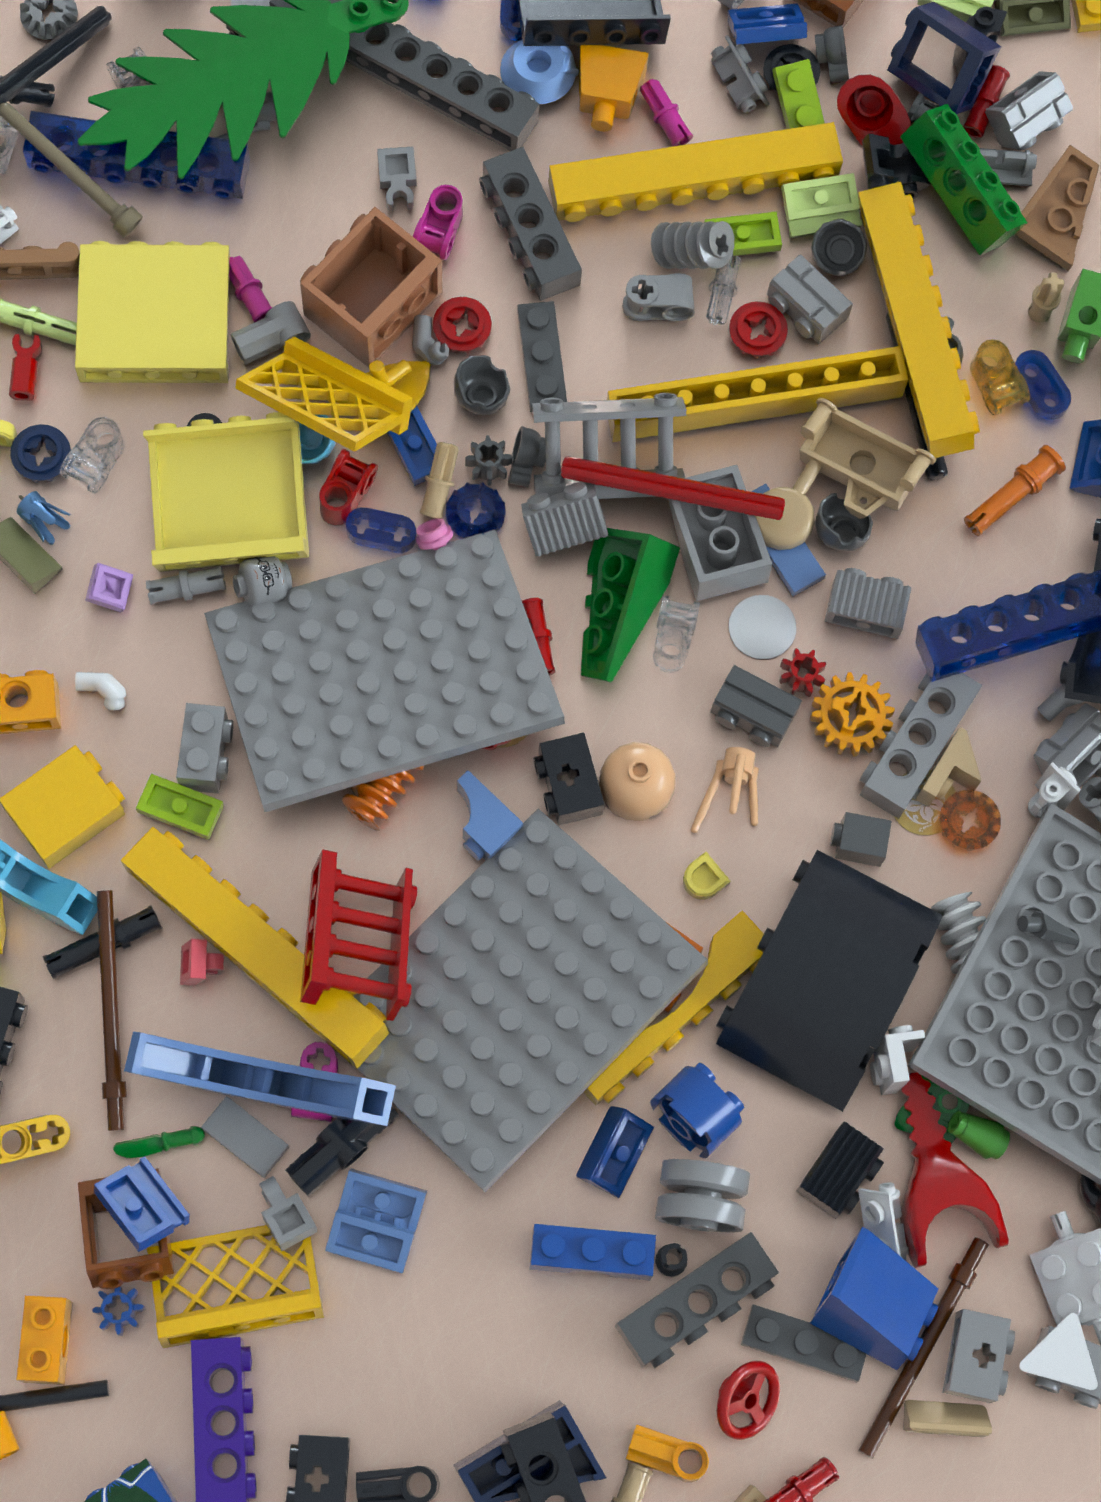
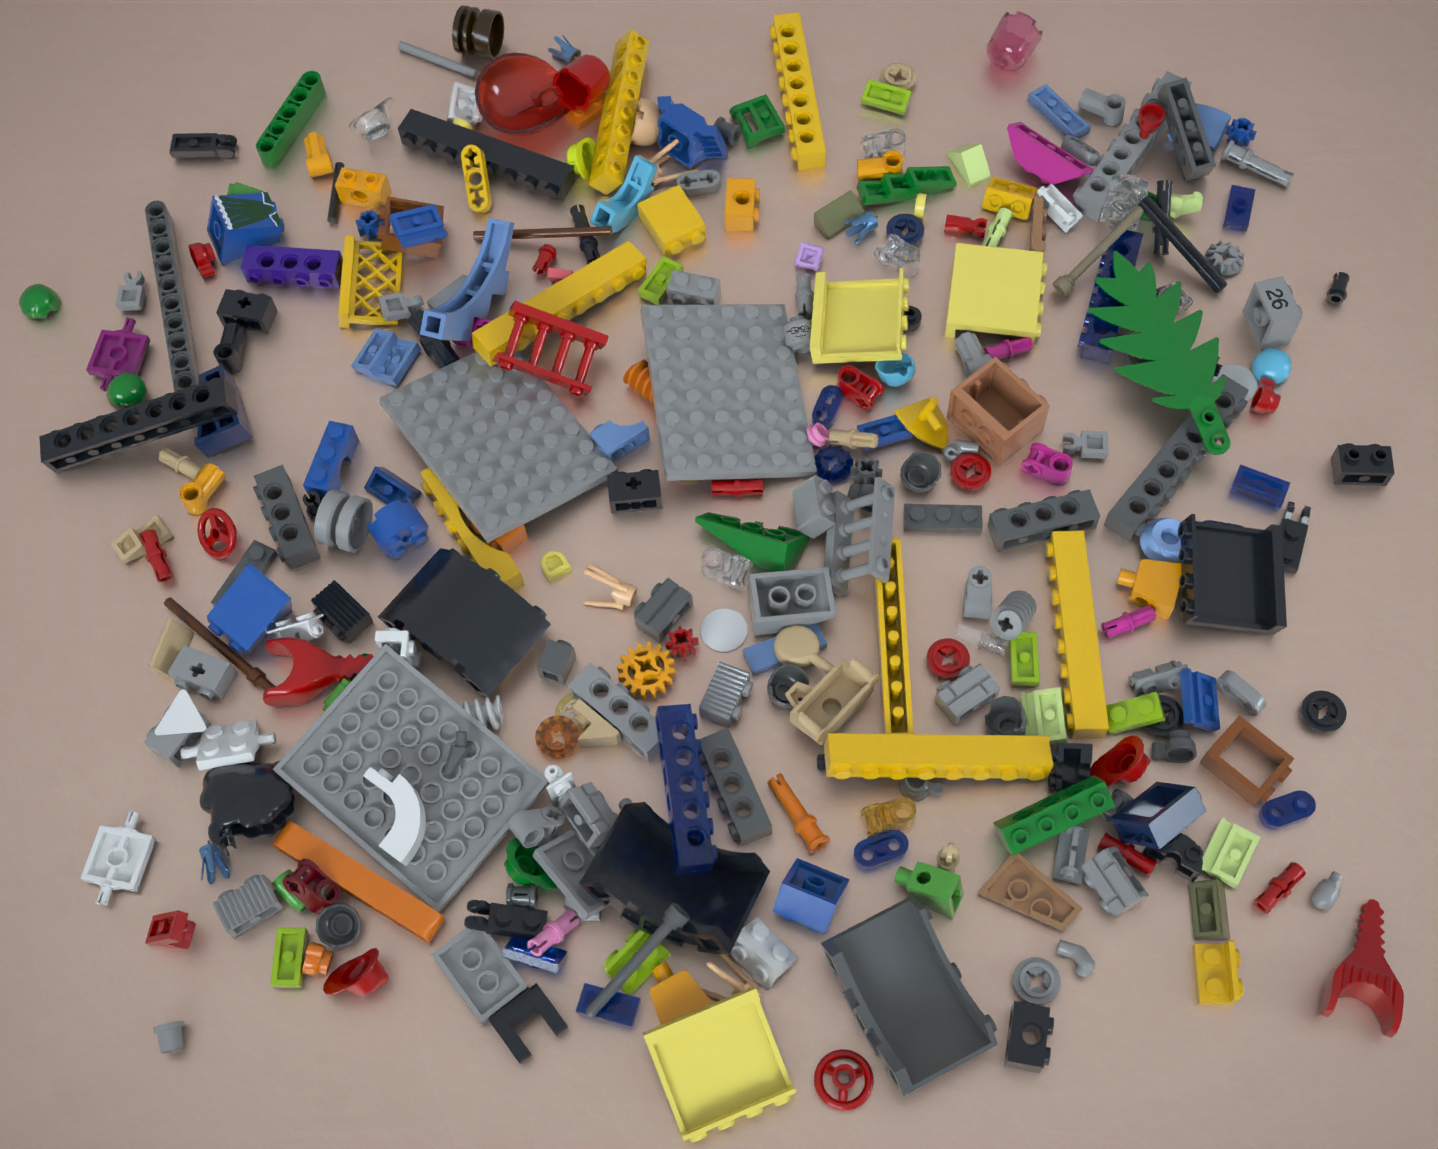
camera: 110 degrees right, 10 degrees down
white arm [75,672,127,710] -> none
green piece [113,1126,205,1158] -> none
yellow fence [235,336,413,452] -> none
red axle [561,456,785,520] -> none
light nougat cylinder [599,742,676,821] -> none
none -> red pin [532,244,557,276]
none -> dark grey brick [695,728,772,847]

